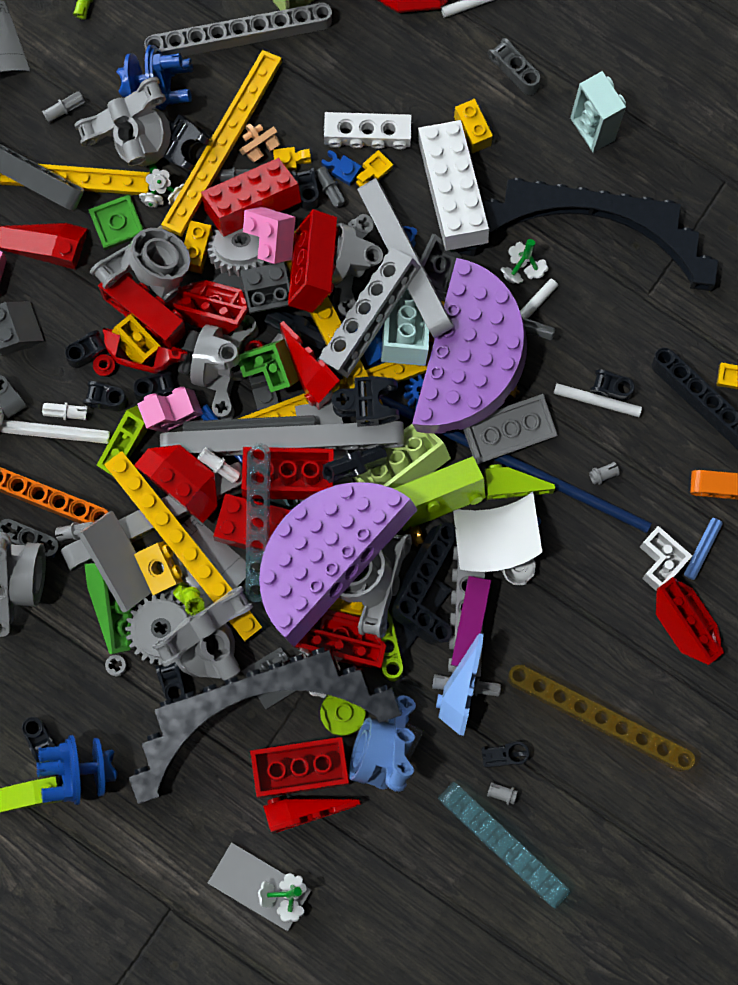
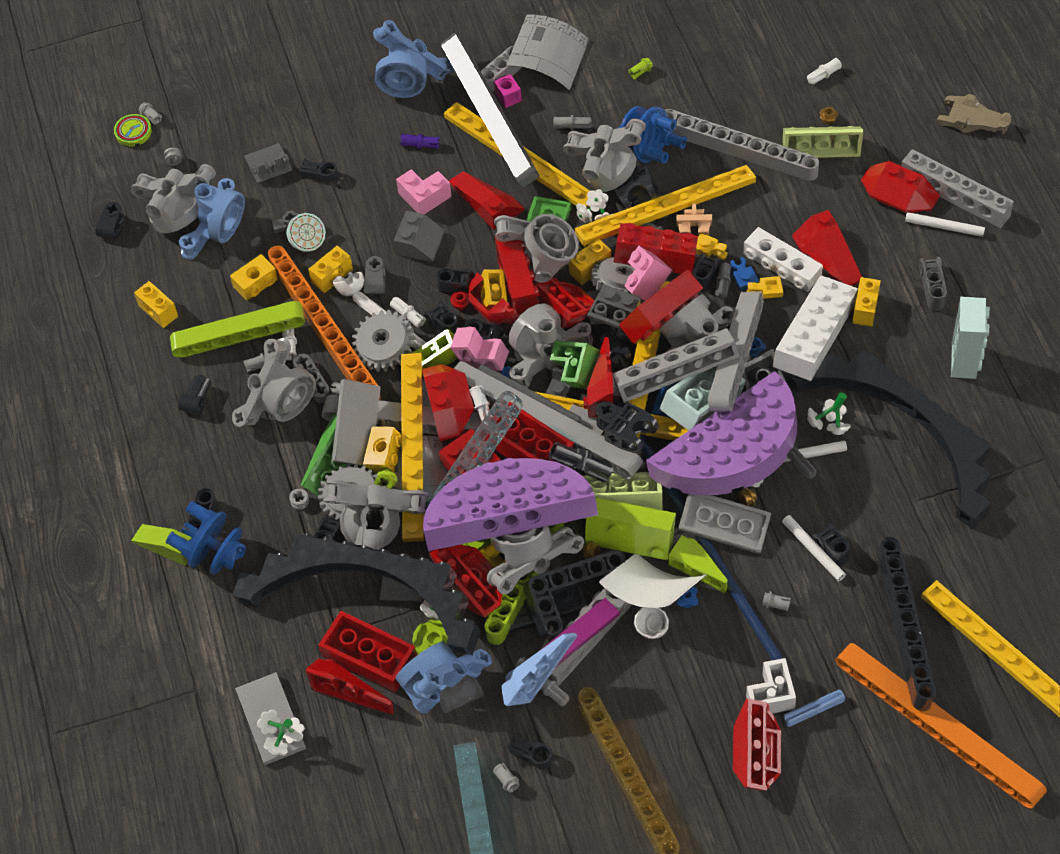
camera: 45 degrees right, 20 degrees down
none -> light grey gear [352,310,415,372]
none -> red wedge [792,210,862,286]

